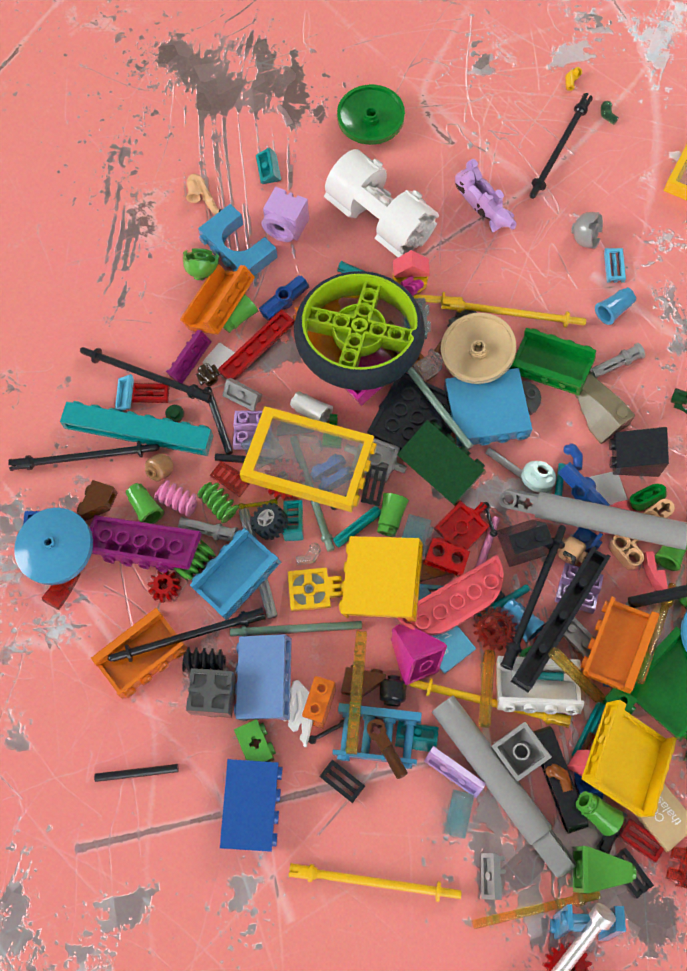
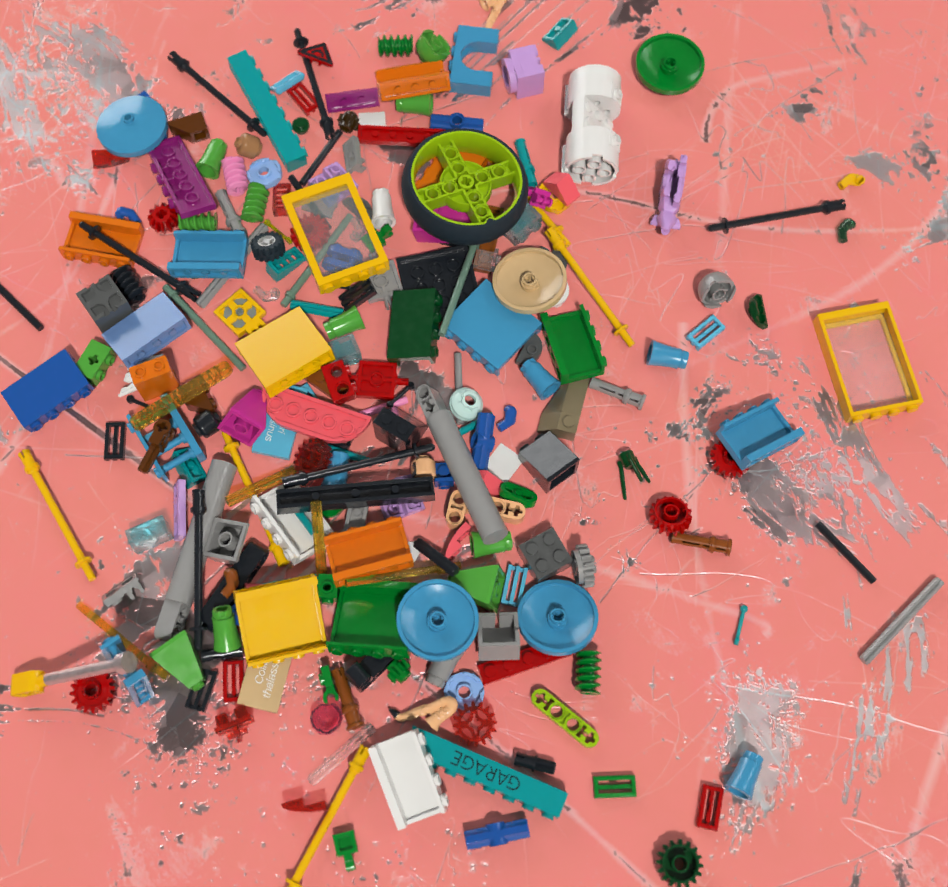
camera: 45 degrees right, 0 degrees up
none -> blue arm [115,206,141,223]
none -> black bar [189,489,208,651]
none -> light blue tile [247,158,283,189]
none -> piece [297,43,333,67]
none -> green piece [378,34,413,57]
none -> dark azure plant [520,358,561,400]
none -> dark green plate [748,294,768,330]

